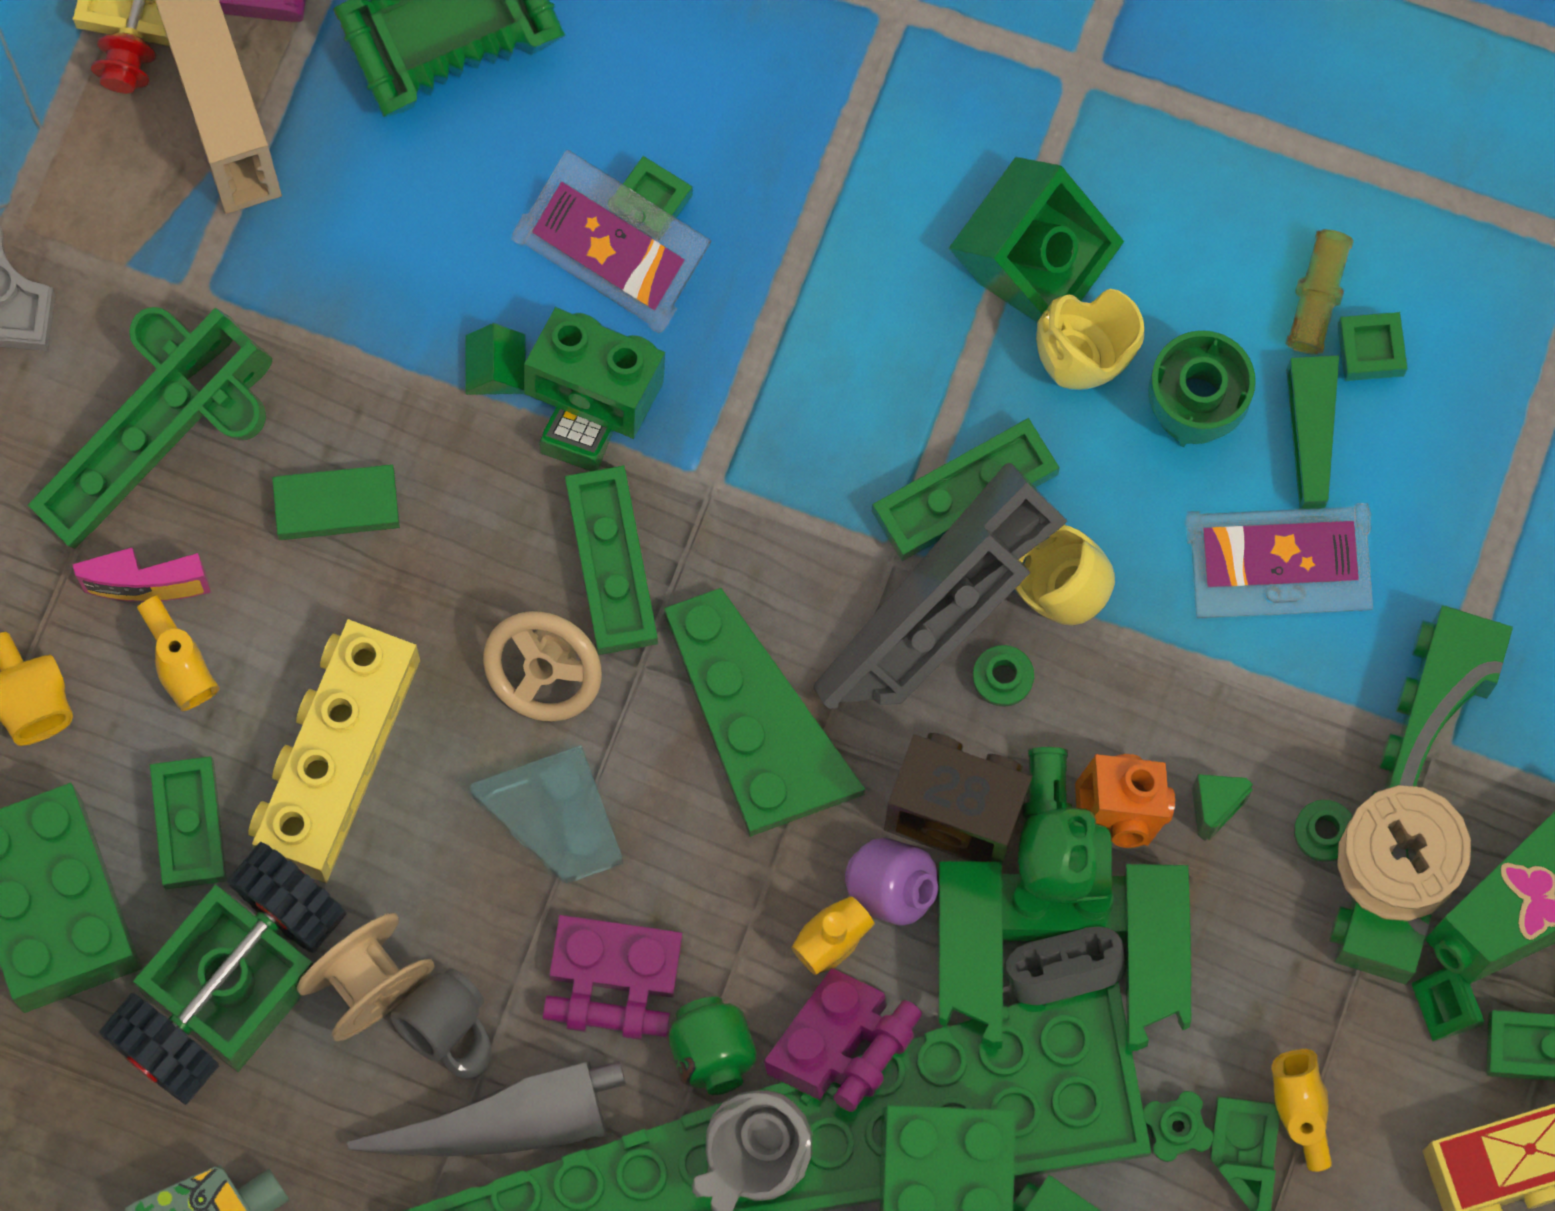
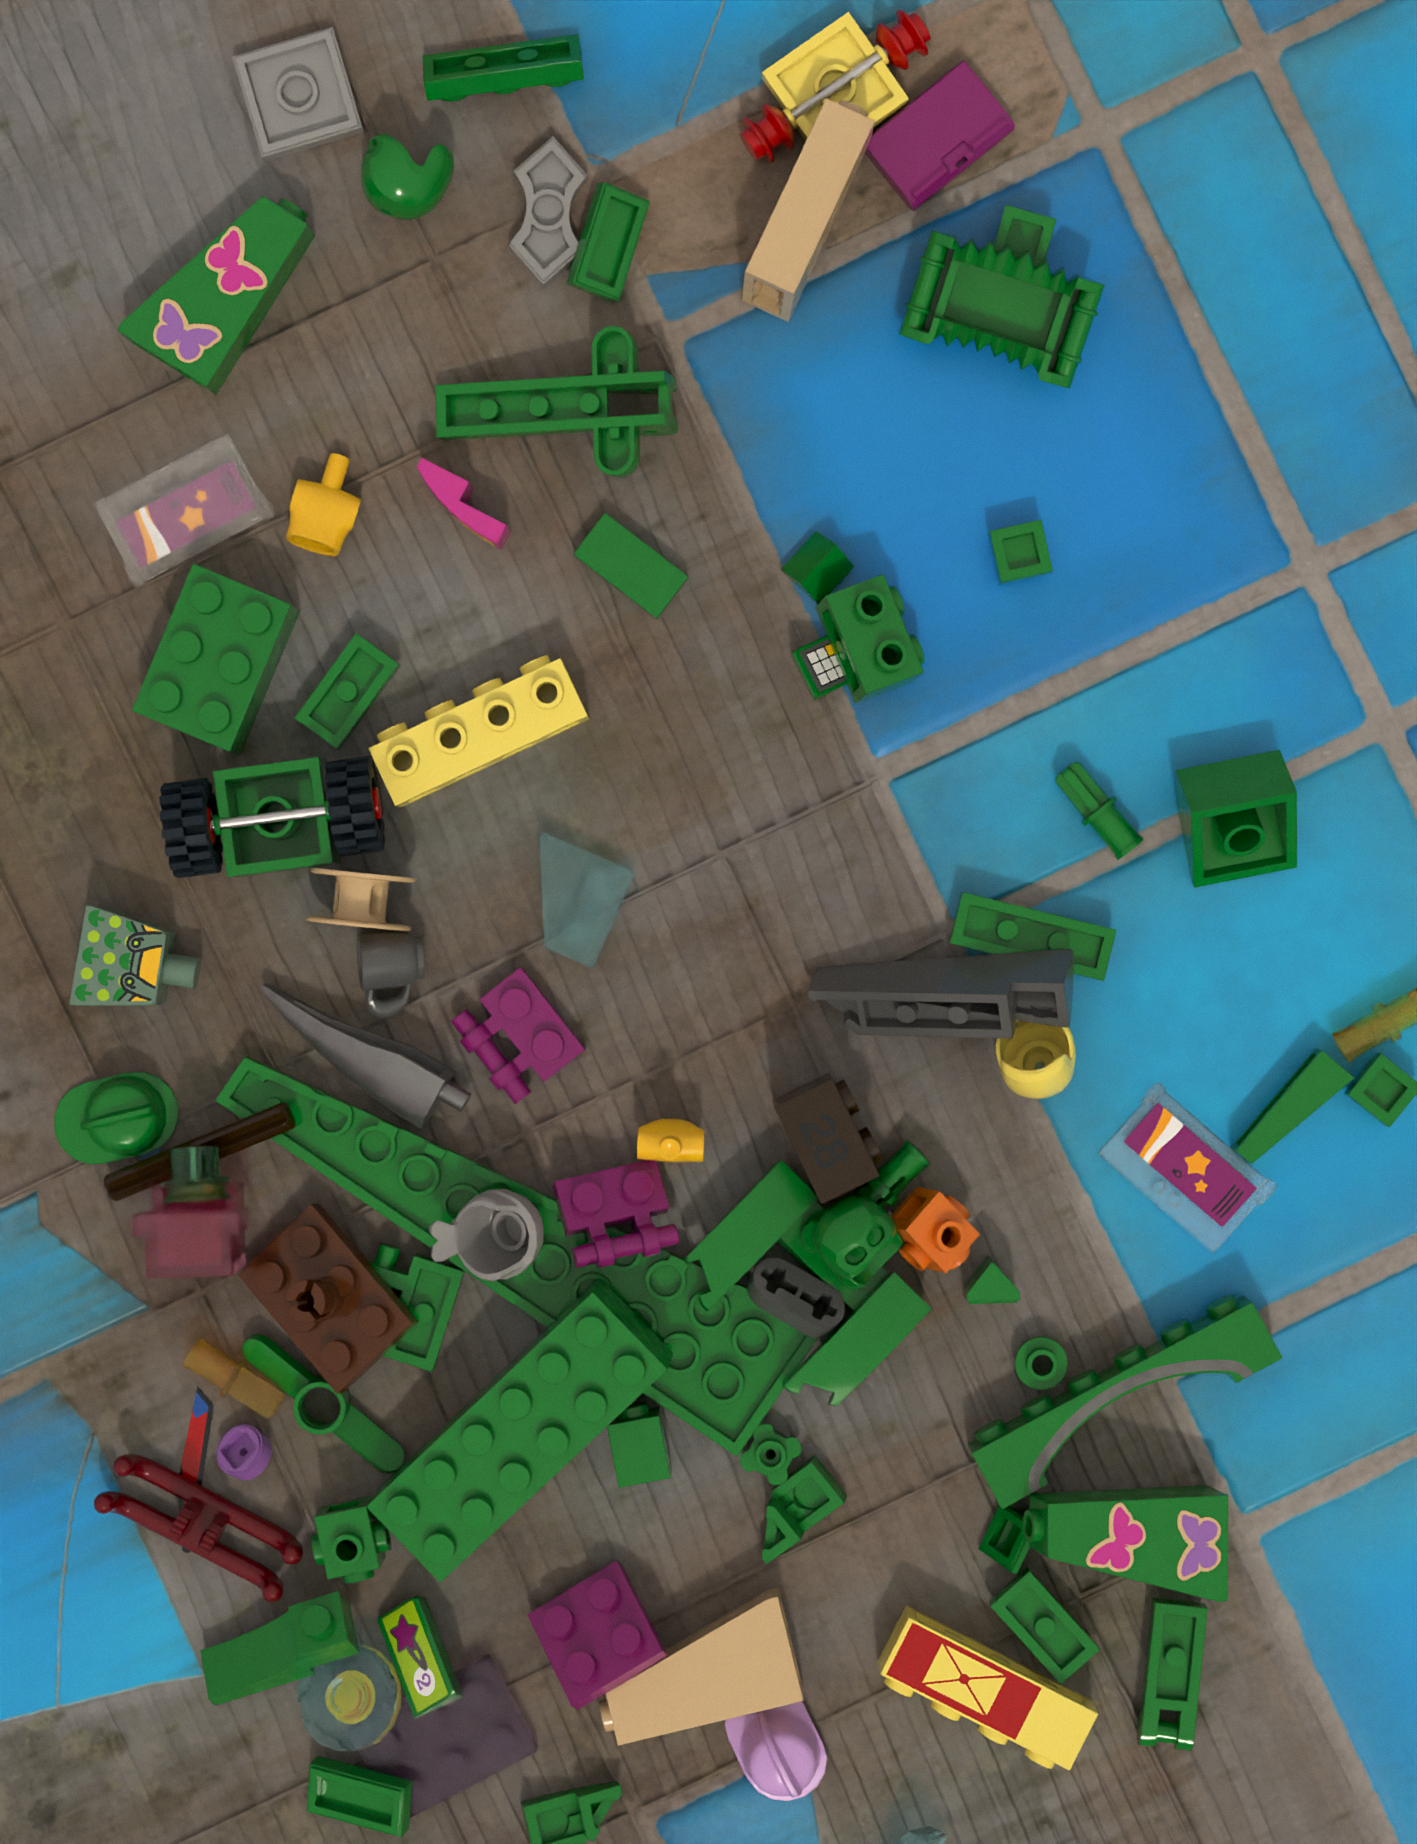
camera: 45 degrees right, 15 degrees up
yellow piece [137,595,220,711] -> none
tan piece [483,611,602,722] -> none
door [511,149,711,334] -> none
green plate [565,465,658,655] -> none
green wing [664,588,865,837] -> none
green head [667,996,757,1095] -> none
medium lavender head [845,838,938,926] -> none
green plate [973,645,1034,707] -> none
light yellow helmet [1036,289,1144,390] -> none
green piece [1148,331,1256,447] -> none
yellow piece [1271,1049,1332,1172] -> none
tan piece [1337,785,1471,921] -> none
none -> green tile [566,182,650,303]
none -> green axle [1055,762,1143,860]

